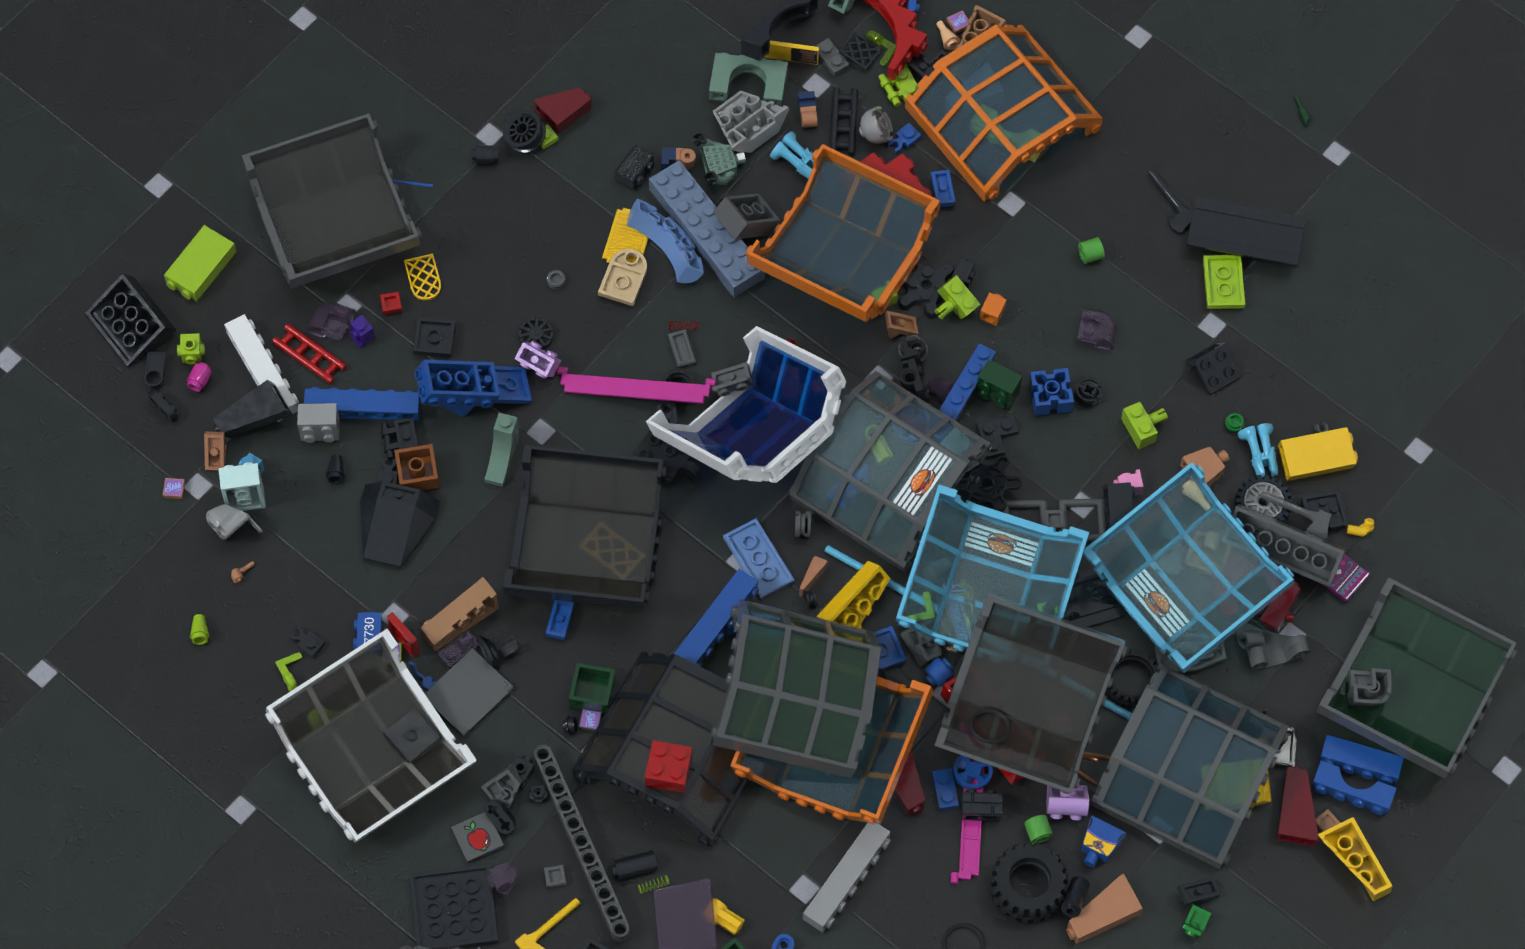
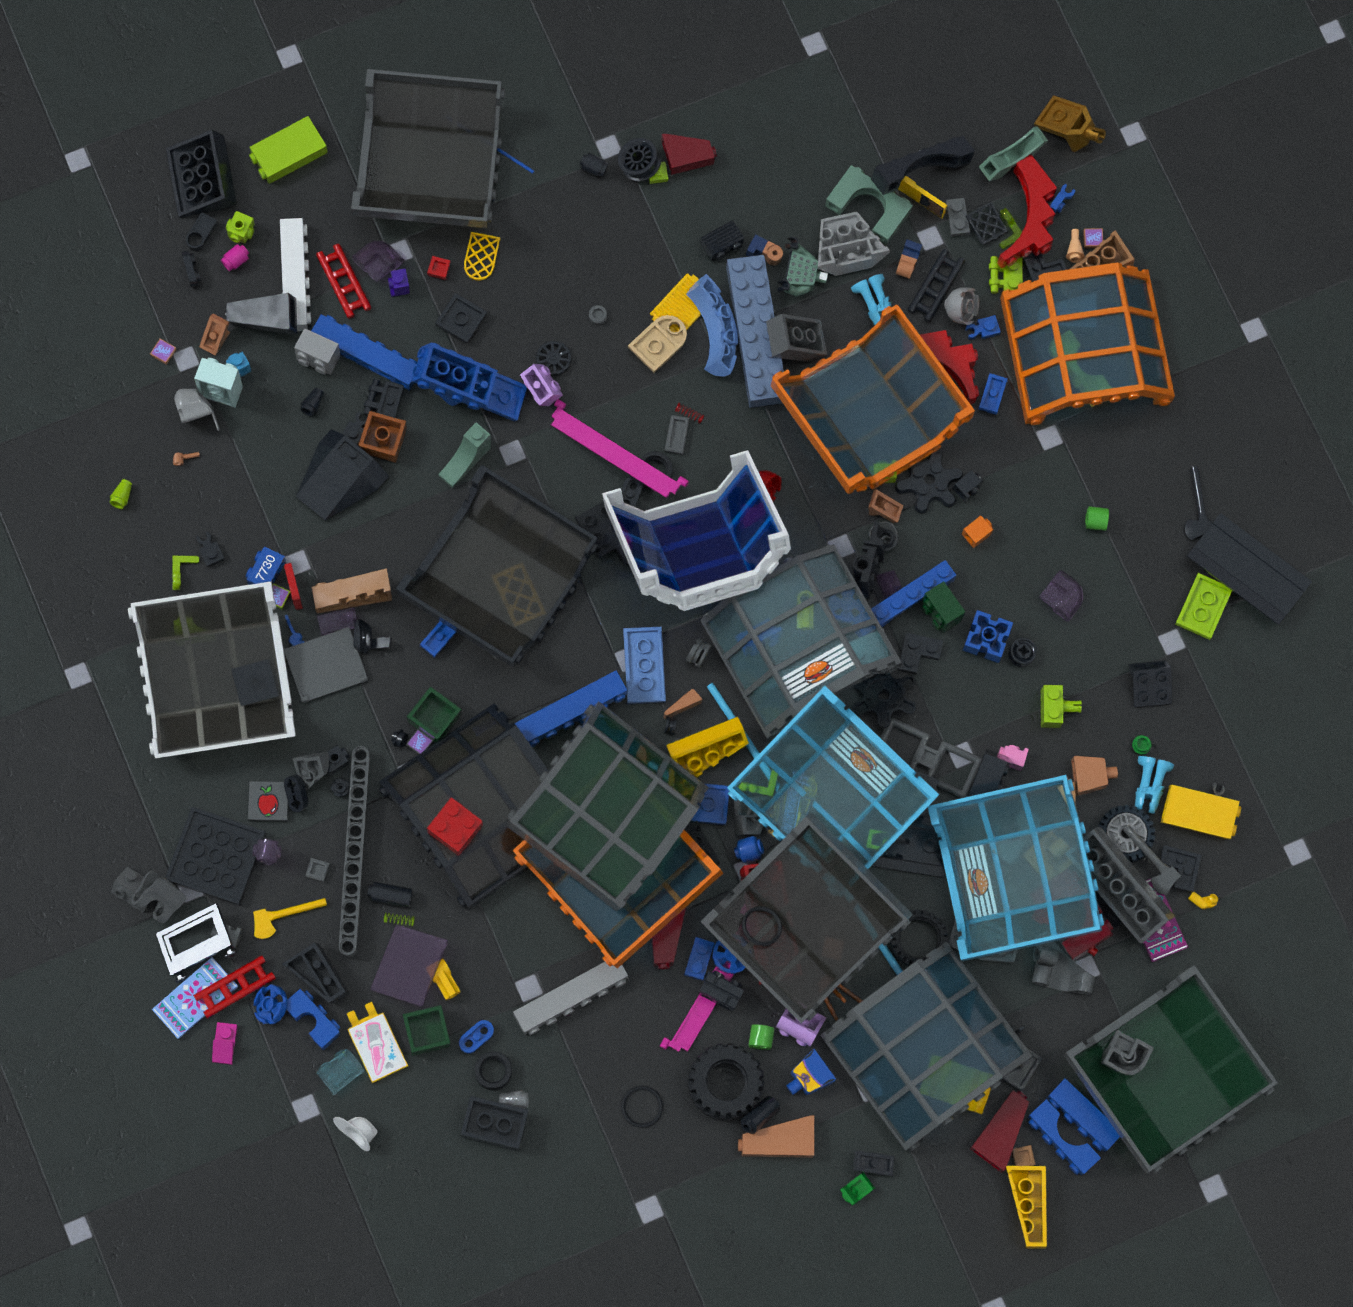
camera: 20 degrees right, 10 degrees up
dark grey bracket [711,362,753,396] -> none
lime brick [934,275,980,320] -> none

